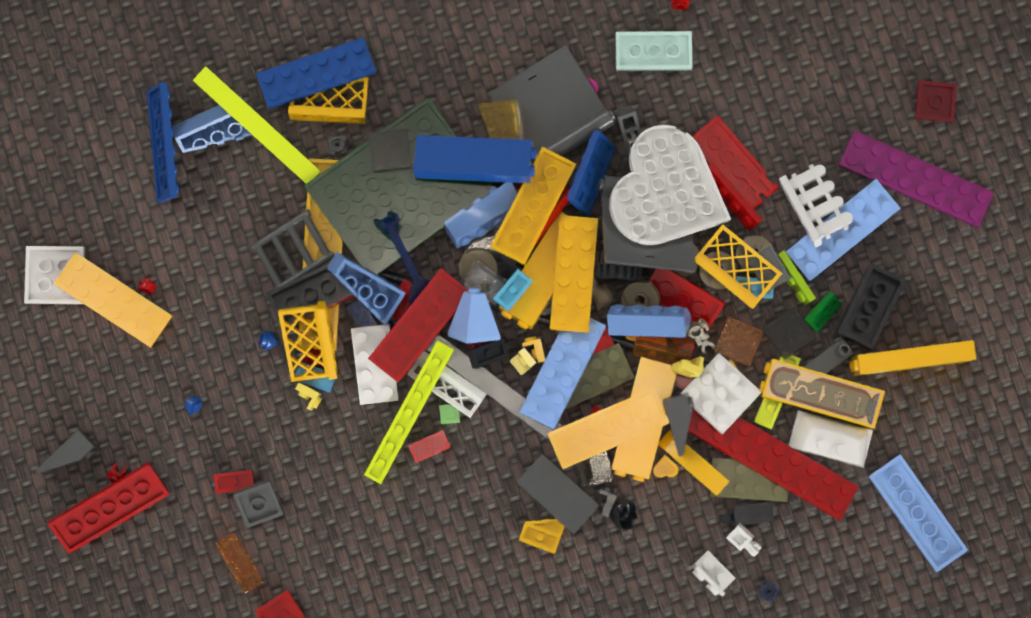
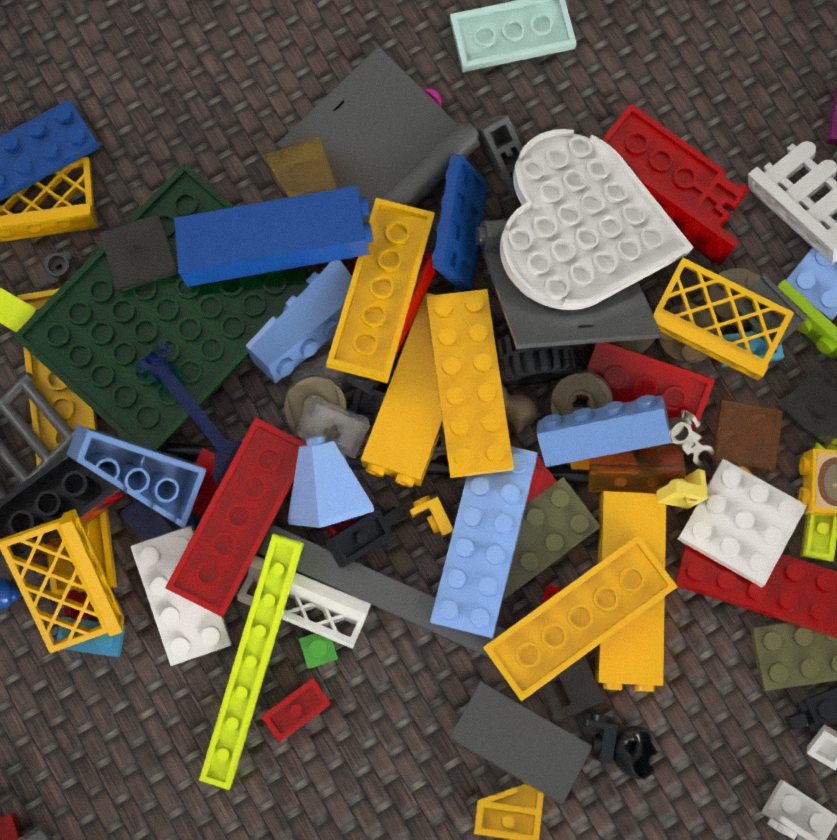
camera: 15 degrees left, 5 degrees down
light yellow bracket [295,383,322,411] -> none
medium azure plate [493,269,533,312] -> none
light yellow bracket [510,348,536,375] -> none
yellow tile [653,454,678,478] -> none
yellow slope [658,430,729,496] -> none
dark grey slope [663,392,695,457] -> none
plate [675,373,694,390] -> none

